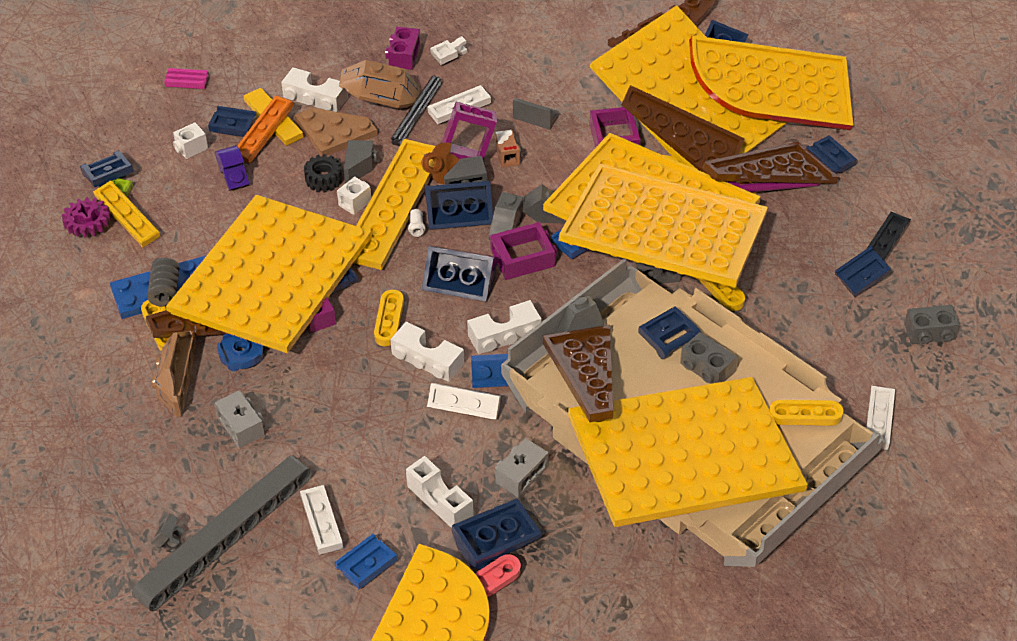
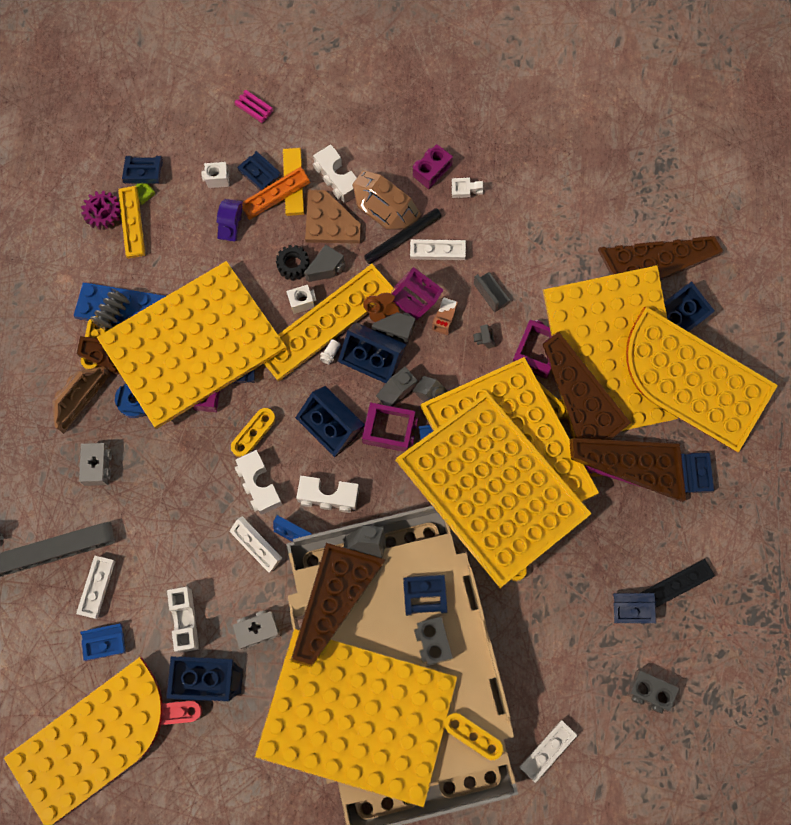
camera: 35 degrees right, 25 degrees up
none -> dark grey tile [473,324,496,349]

